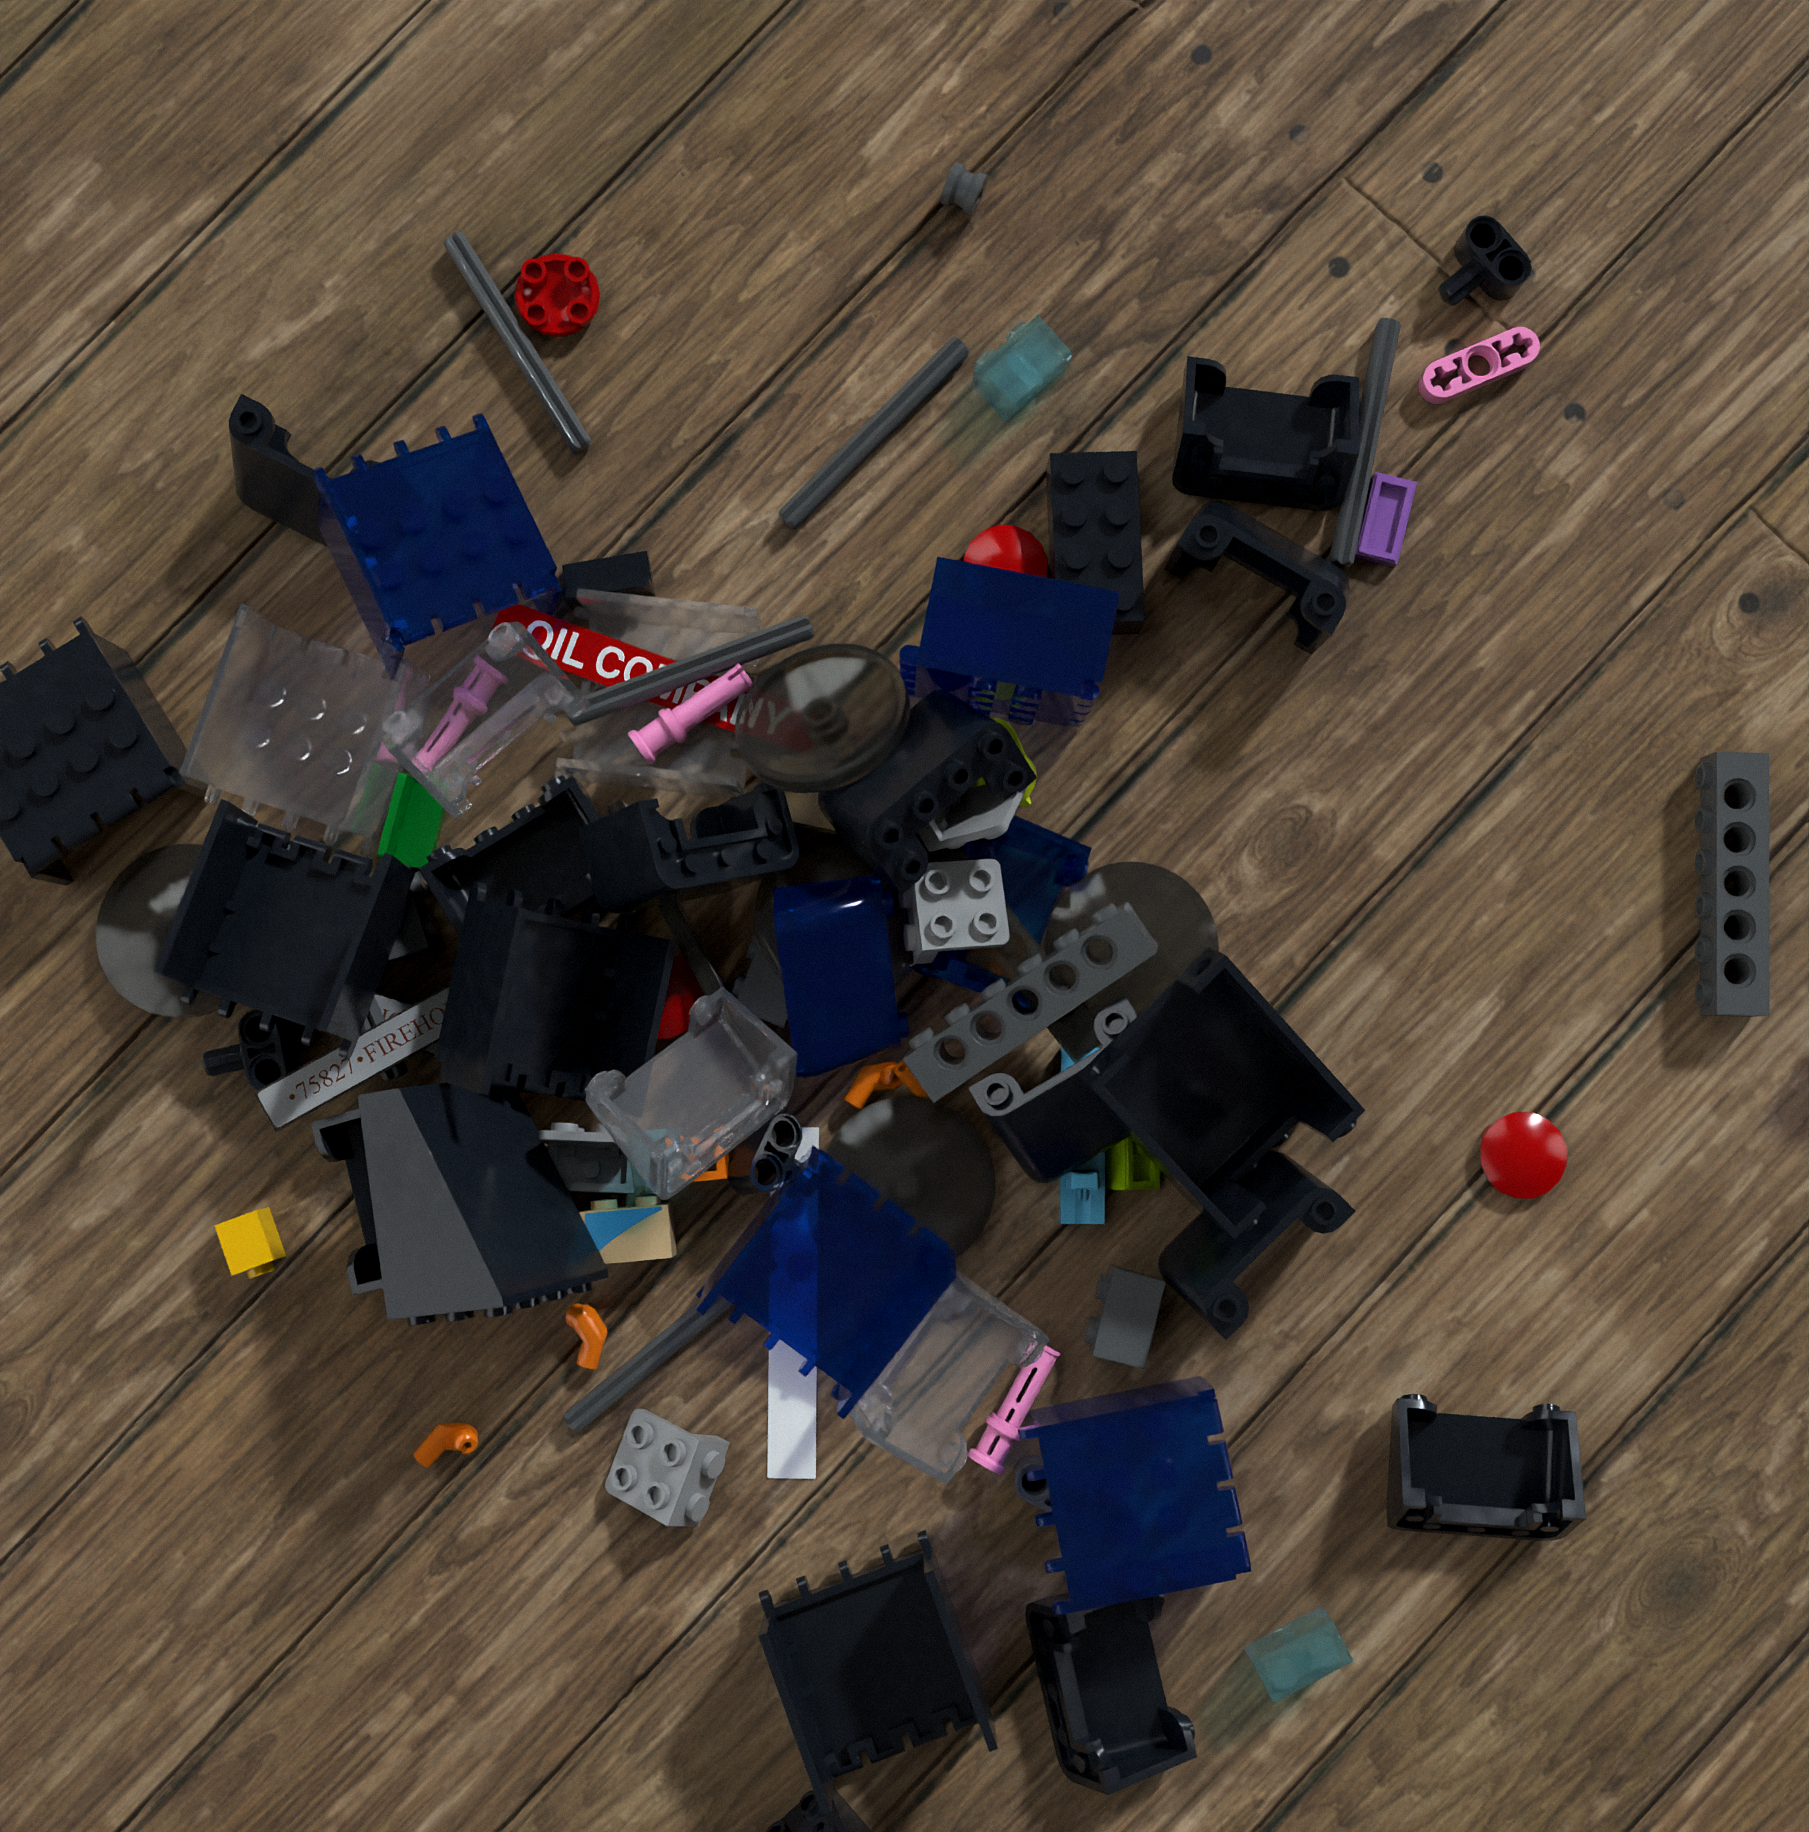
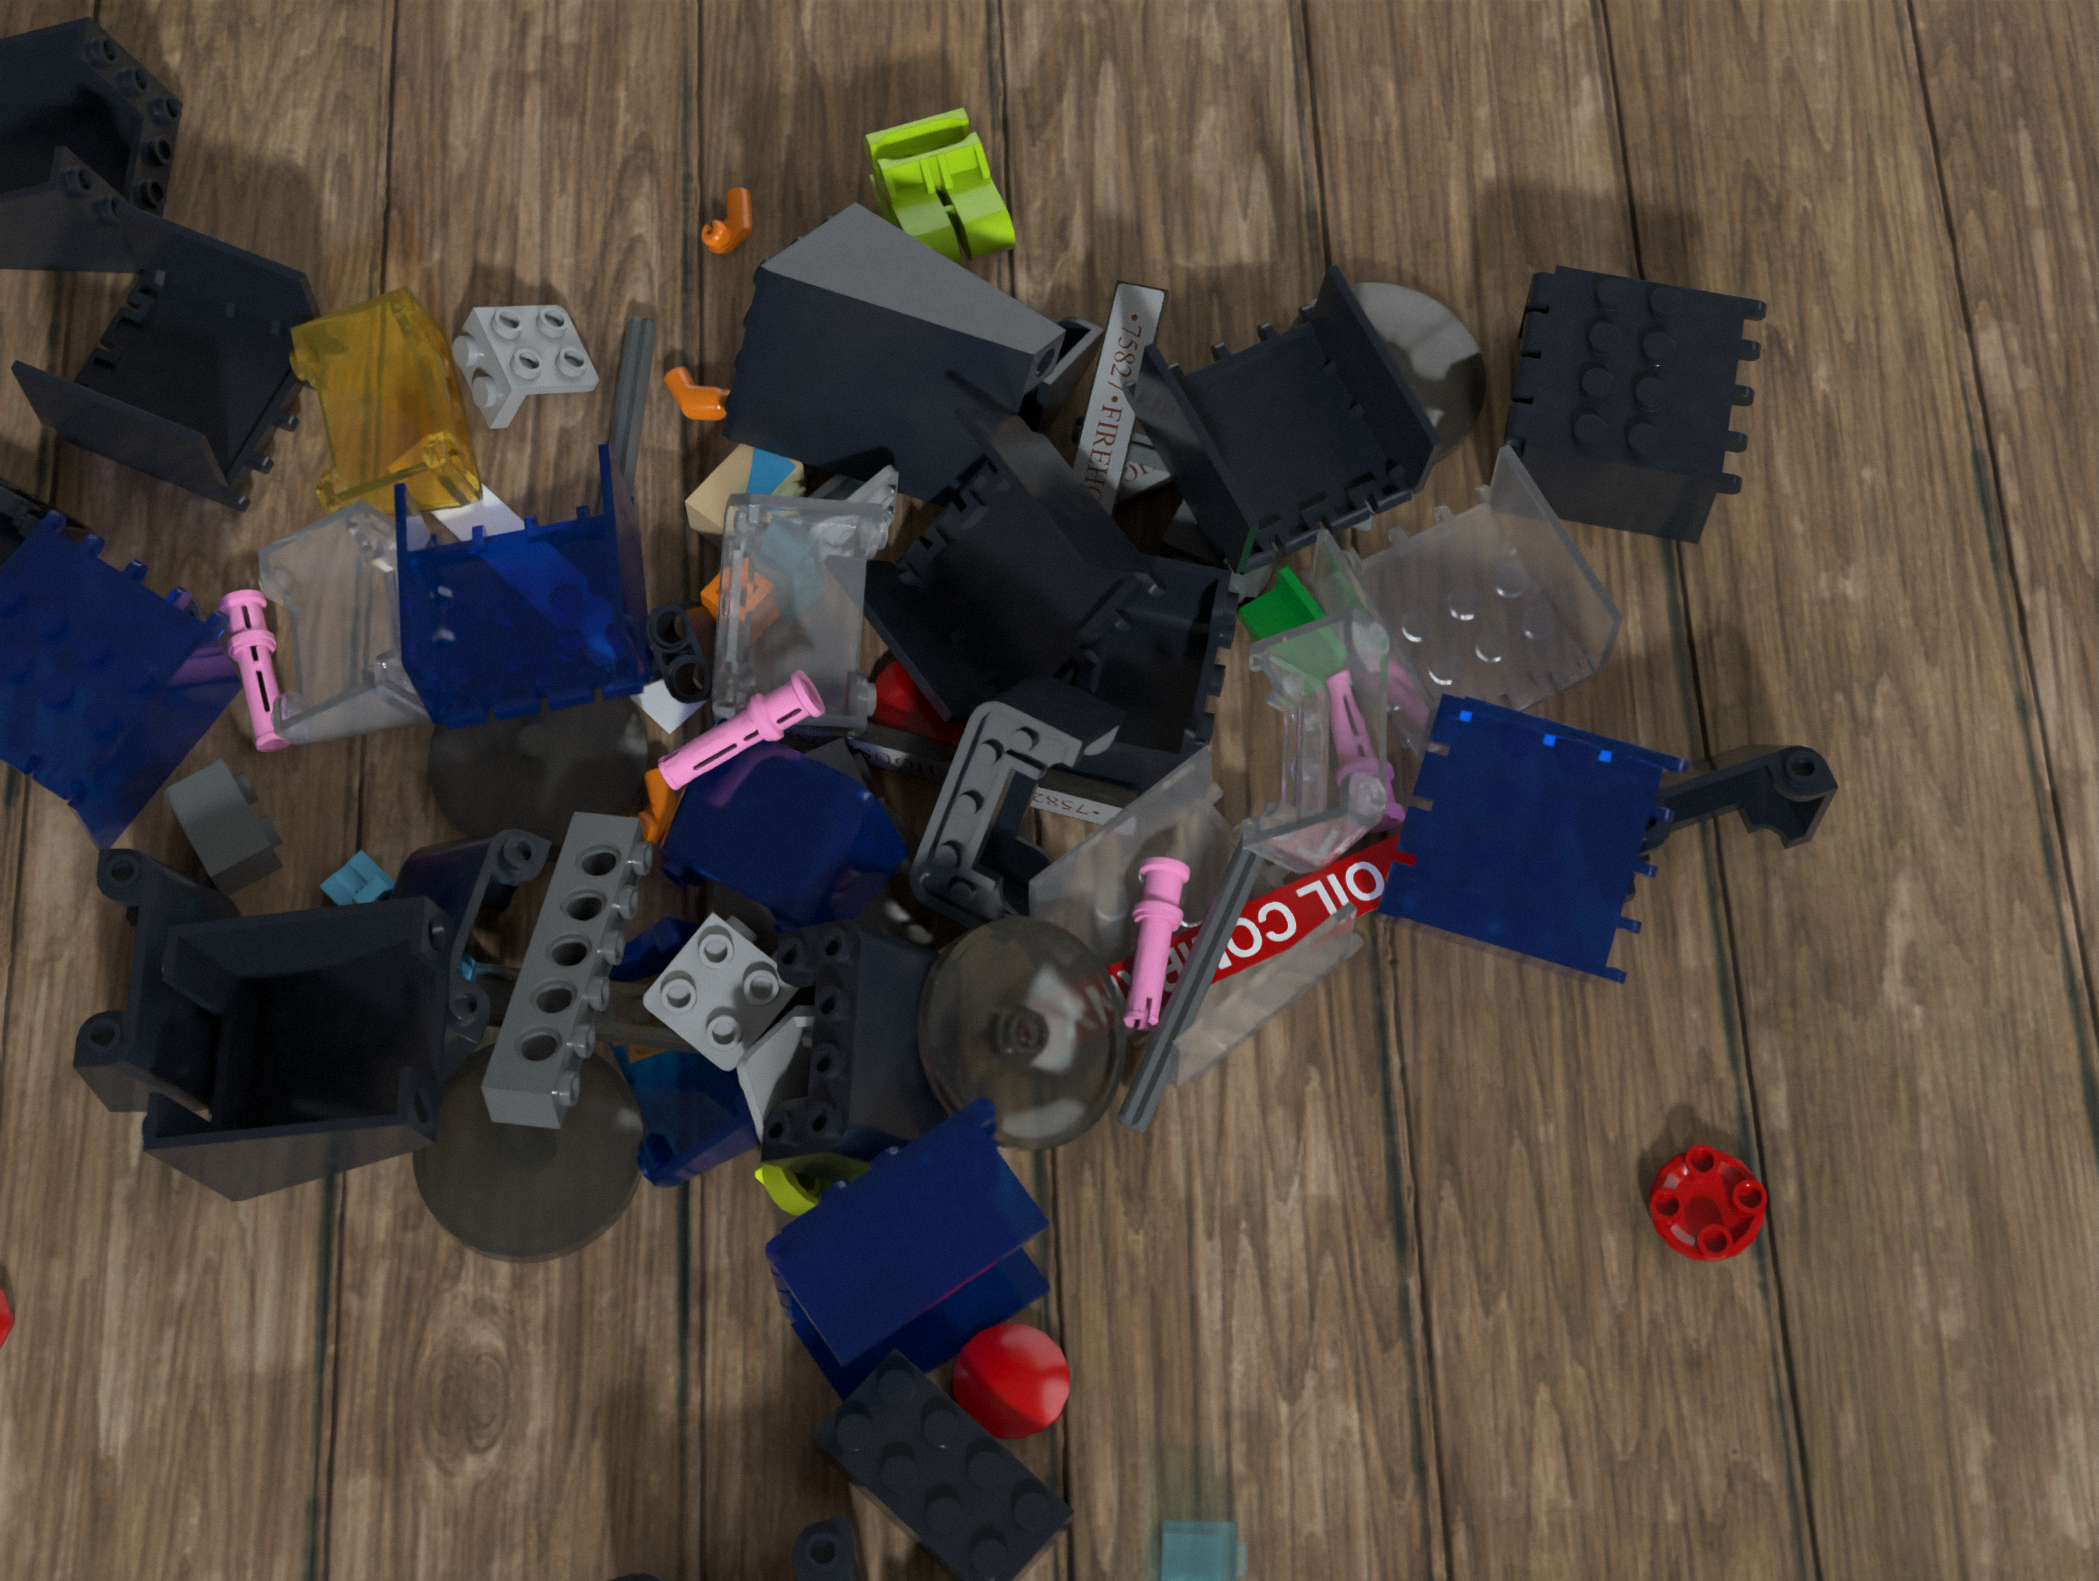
camera: 135 degrees right, 20 degrees down
black beam [202,1010,298,1091] -> none
yellow brick [214,1207,286,1279] -> none
dark grey axle [444,232,592,454] -> none
black panel [562,551,656,610] -> none
dark grey axle [778,337,969,530] -> none
none -> clear yellow windscreen [289,285,483,521]
none -> bright pink pin [658,669,825,791]
none -> lime connector [863,108,1016,264]

